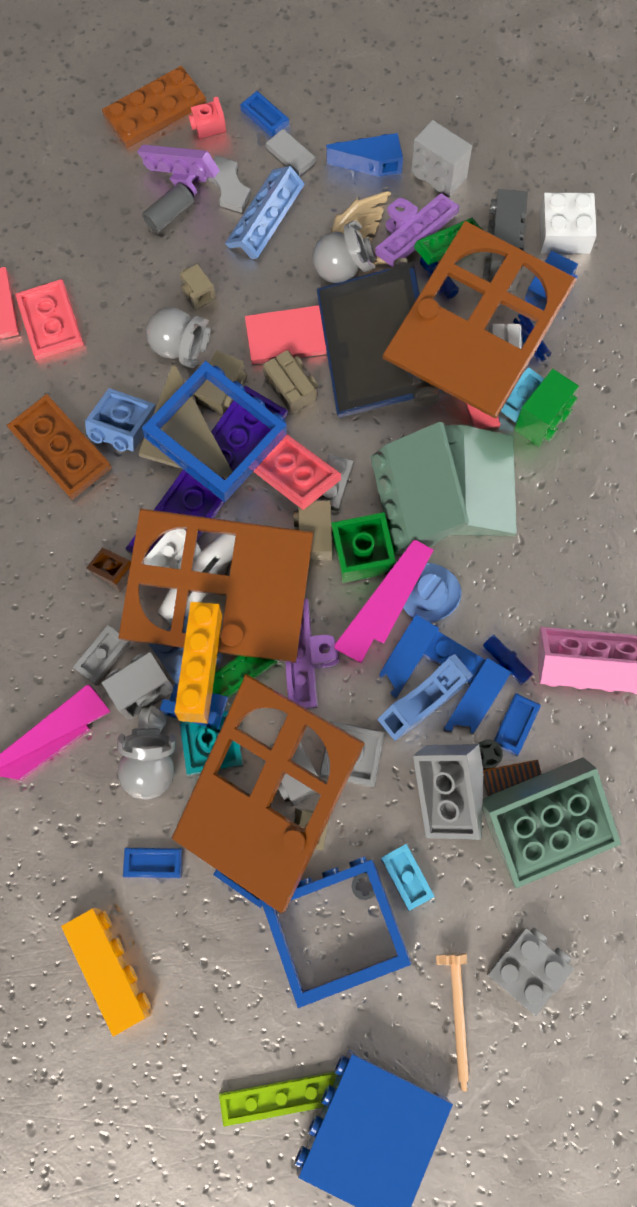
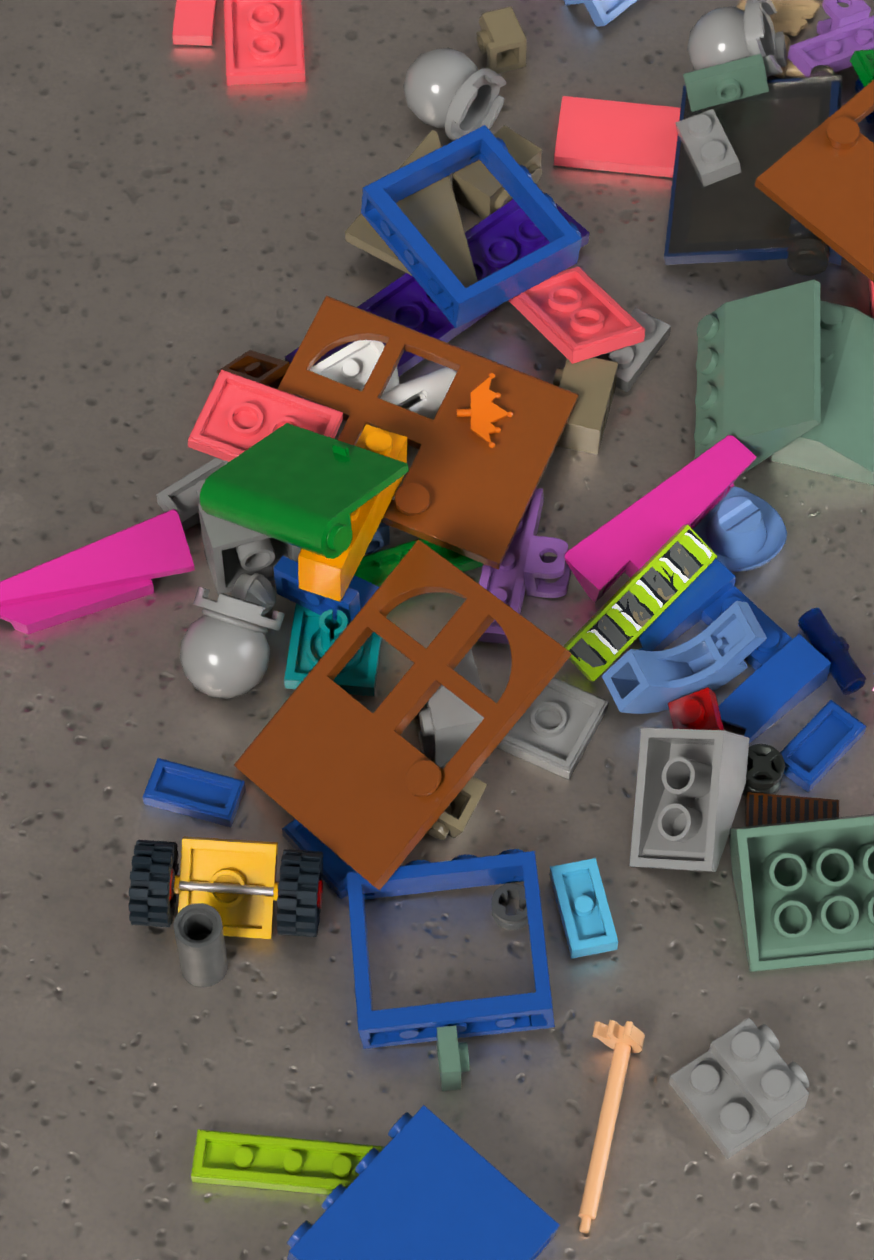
camera: 10 degrees right, 15 degrees down
dark orange plate [6,394,112,500] -> none
light orange brick [61,908,151,1037] -> none
medium blue plate [85,388,156,452] -> none
dark tan brick [263,350,318,414] -> none
green brick [331,512,396,583] -> none
none -> plate [129,836,323,939]
none -> dark grey pin [174,903,228,987]
none -> coral tile [188,369,343,462]
none -> green door [200,423,409,559]
none -> sand green plate [436,1026,470,1091]
none -> orange piece [457,373,513,448]
none -> tile [563,524,718,682]
none -> red plate [668,687,724,730]
none -> light grey plate [675,109,742,187]
none -> sand green plate [683,54,769,112]

